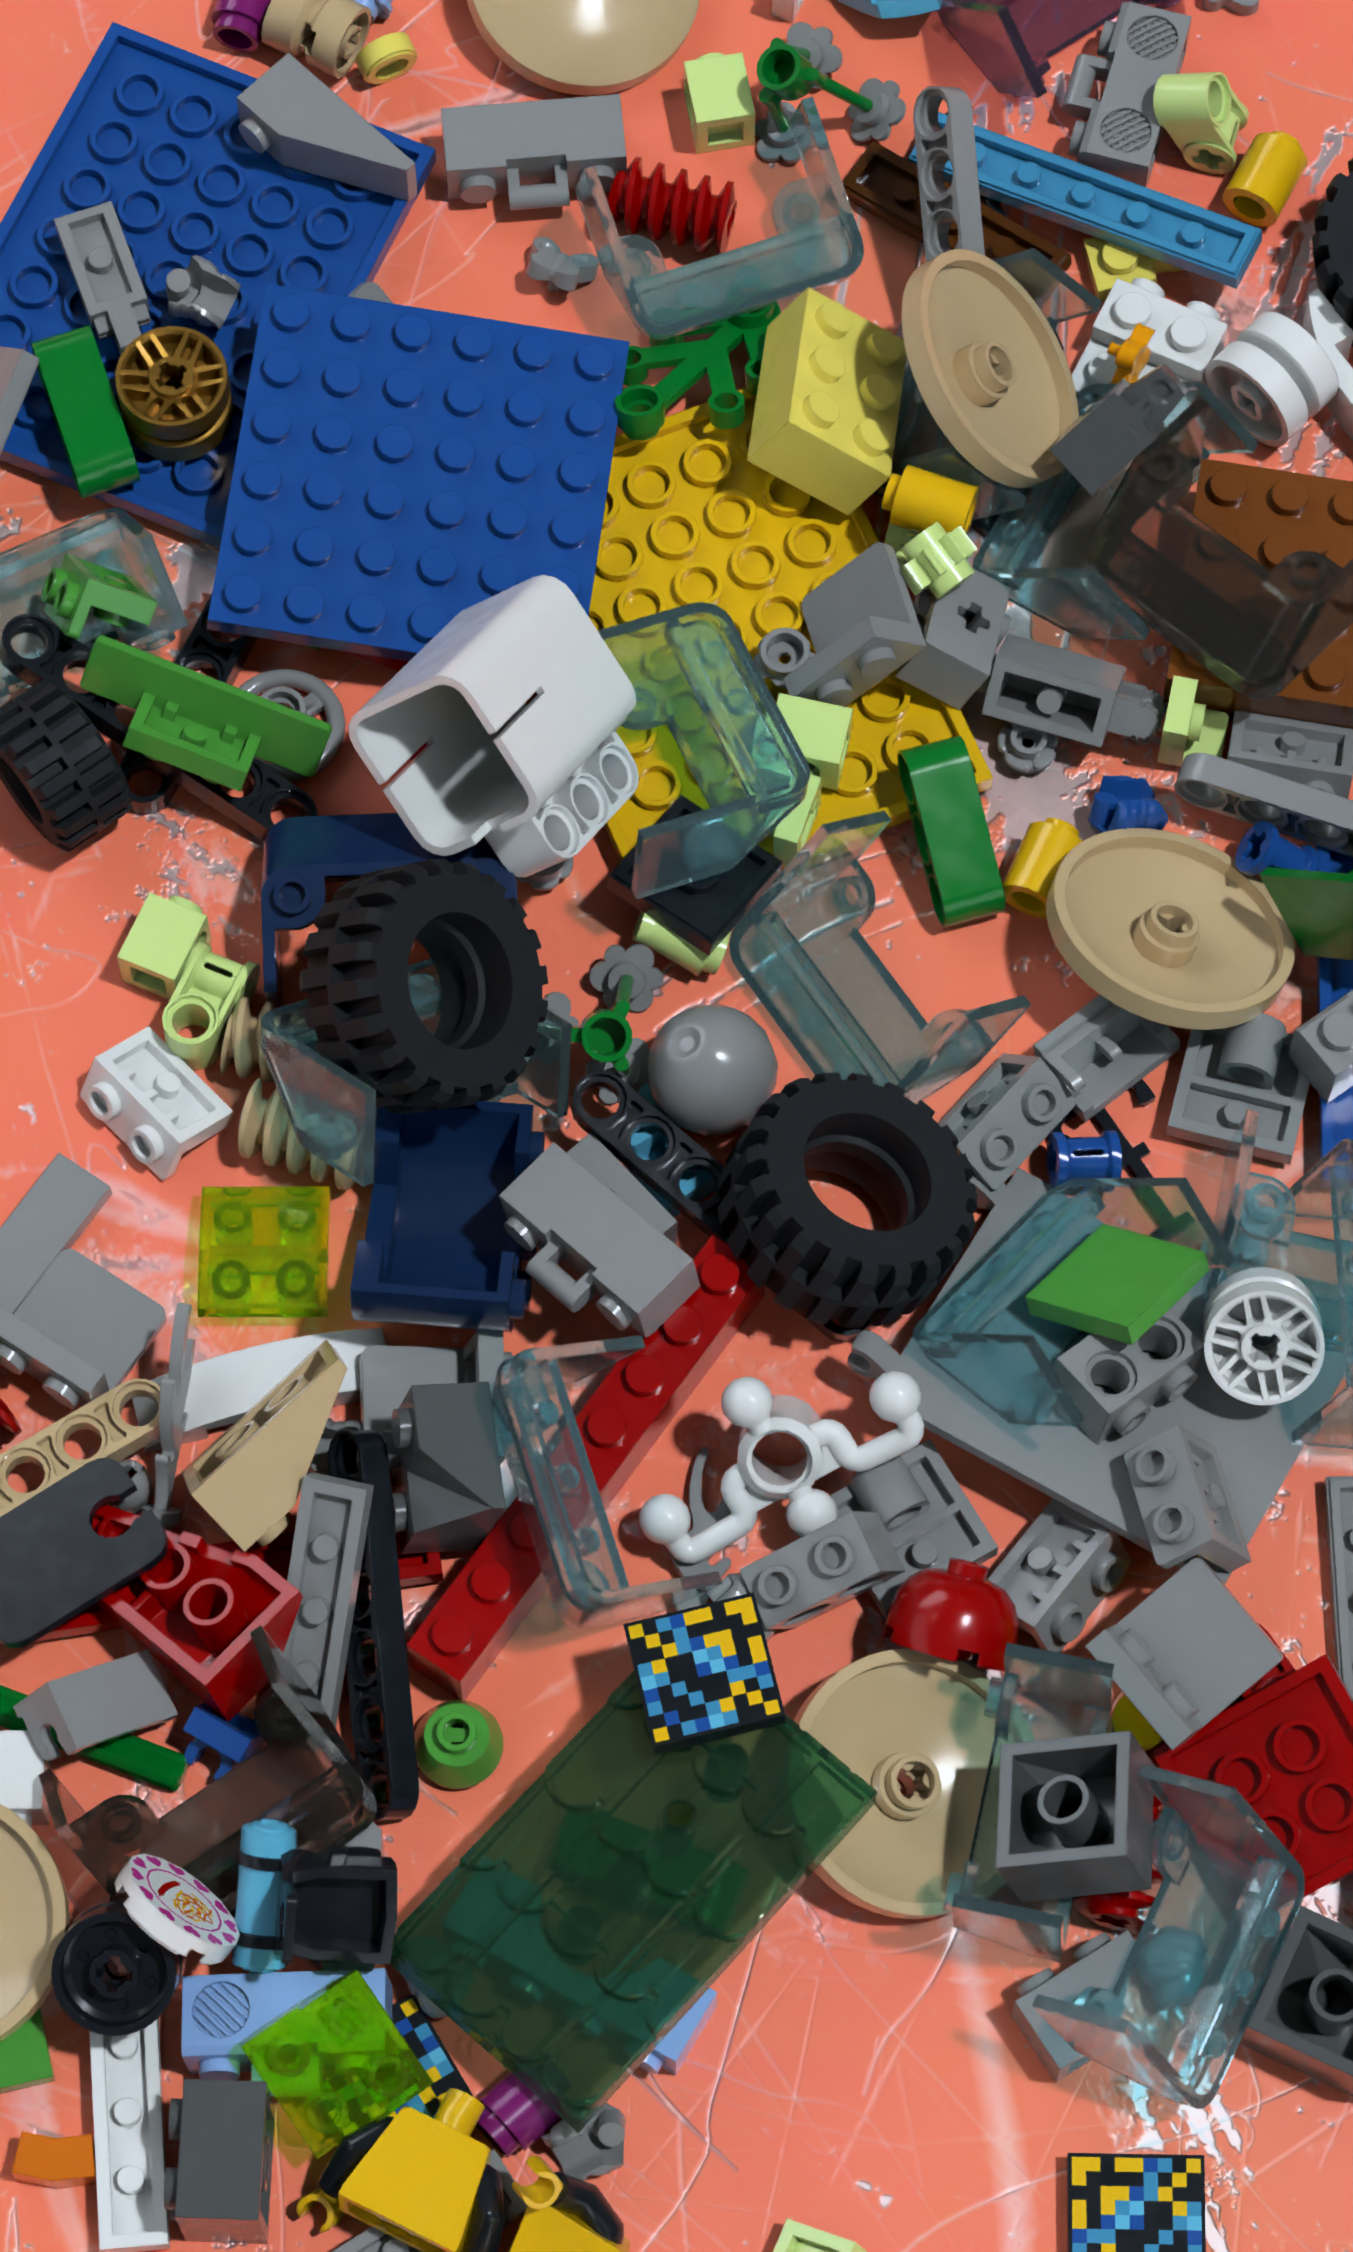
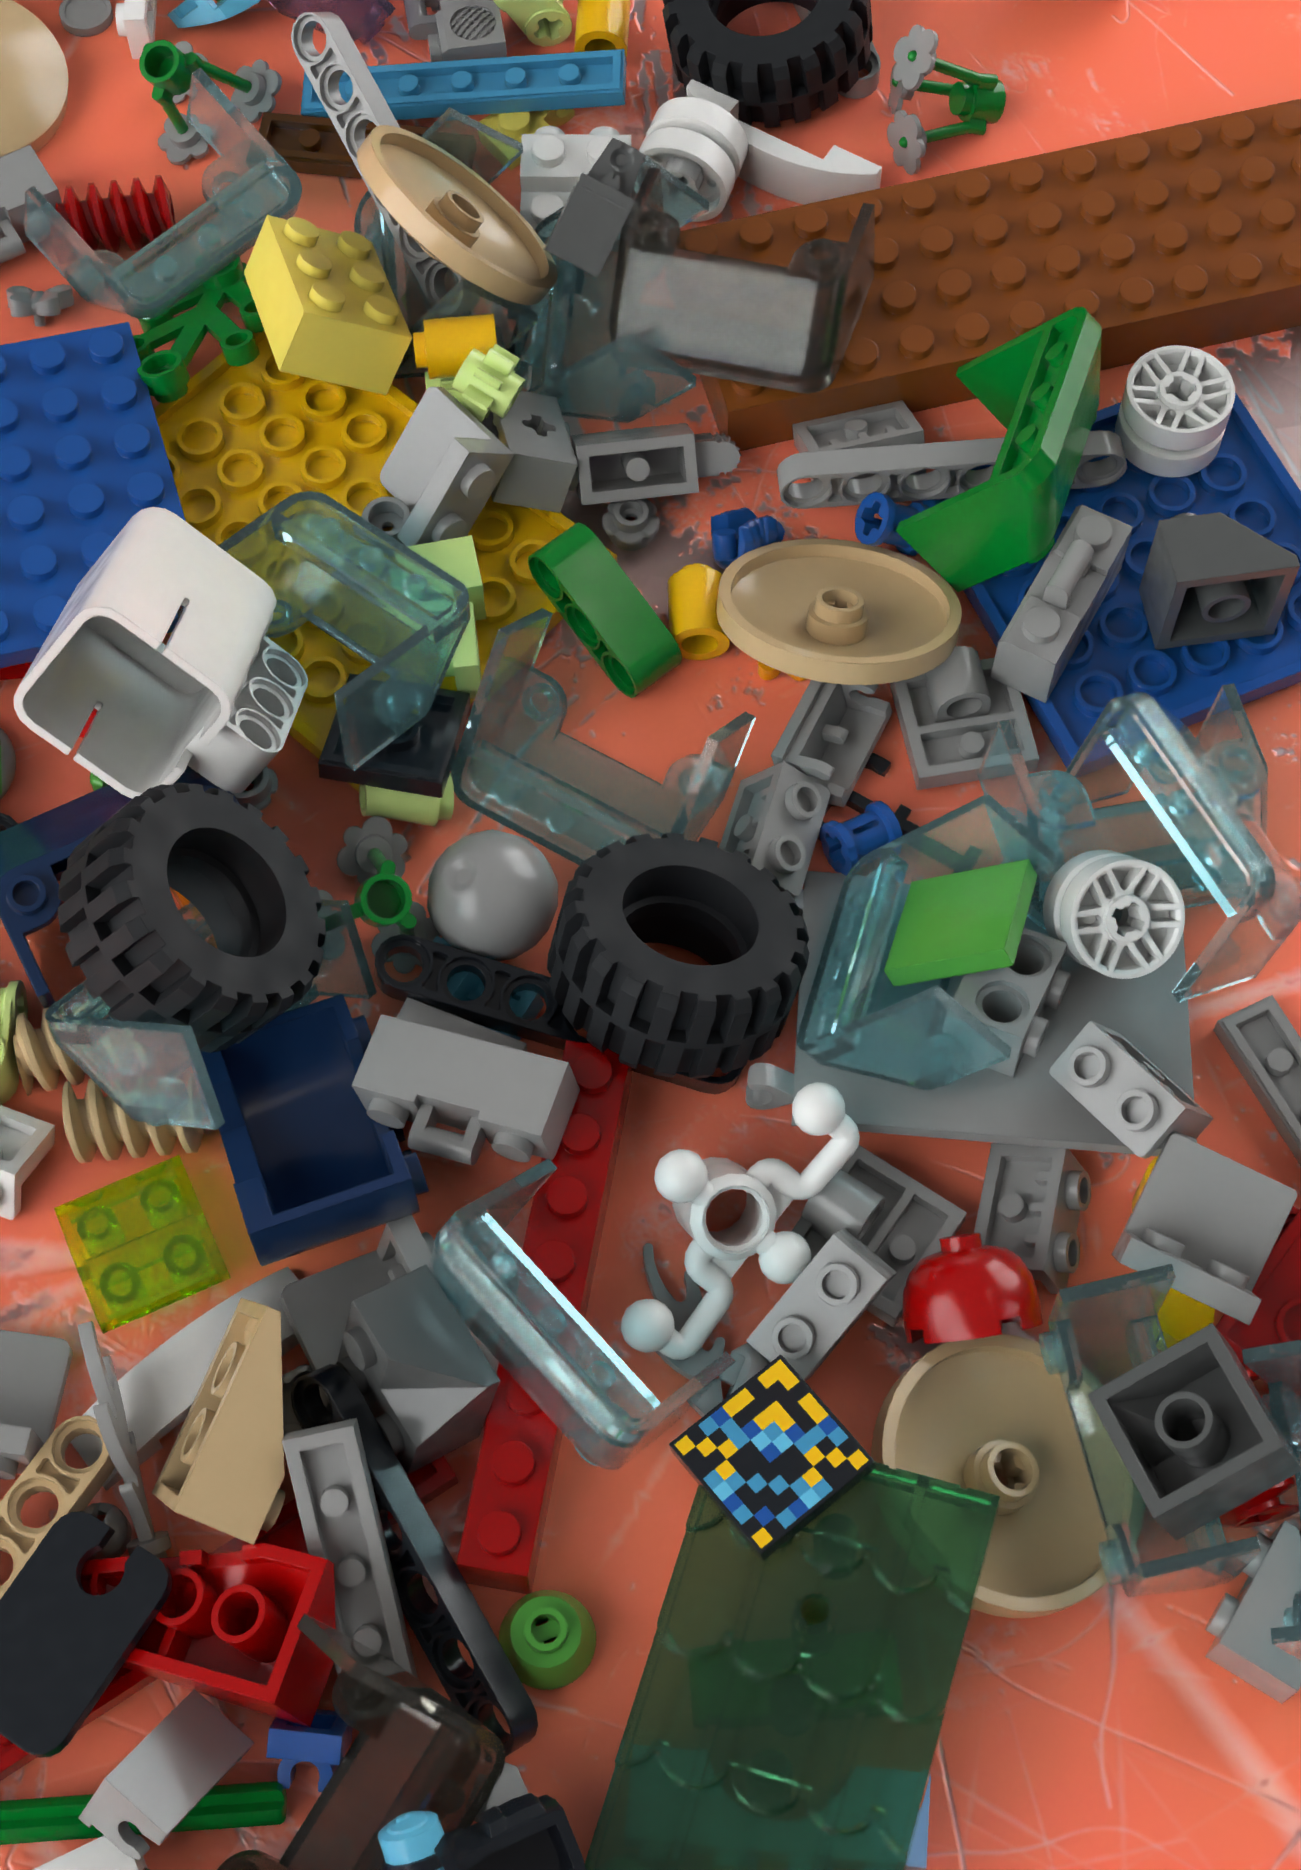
camera: 25 degrees left, 5 degrees down
yellowish green brick [684,52,755,154] -> none
light orange piece [1107,323,1156,391] -> none
yellowish green bracket [1157,675,1229,767] -> none

